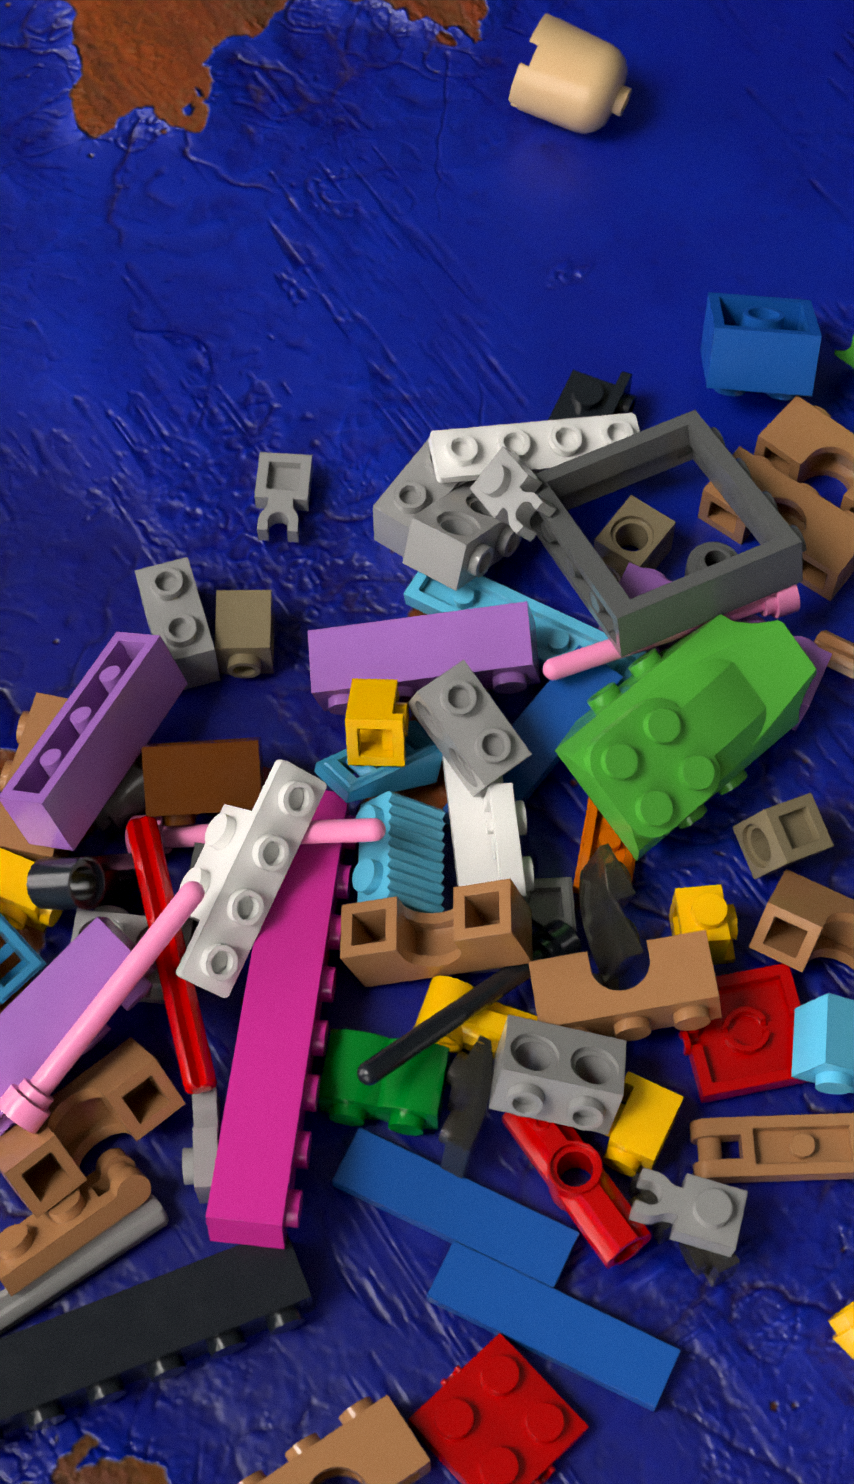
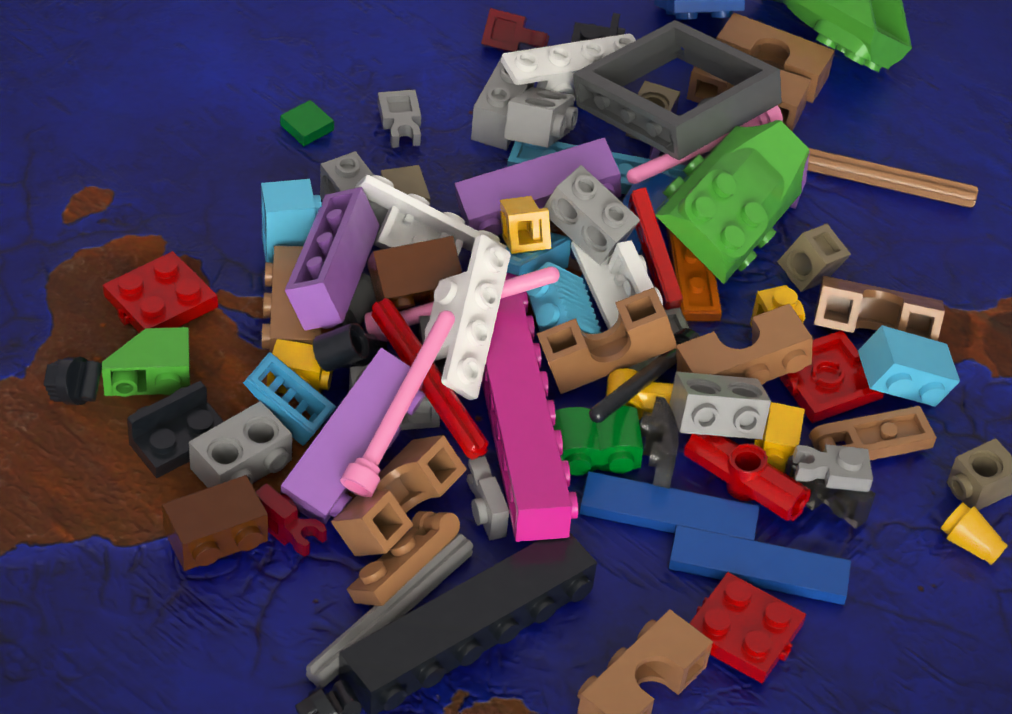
camera: 20 degrees left, 15 degrees down
light grey plate [470,446,556,542] -> none
clear smoke slope [579,843,644,983] -> none
none -> medium azure brick [261,179,322,262]
none -> green tile [280,100,334,146]
none -> white bracket [355,175,507,255]
none -> dark red plate [481,8,550,52]
none -> red tile [628,187,683,310]

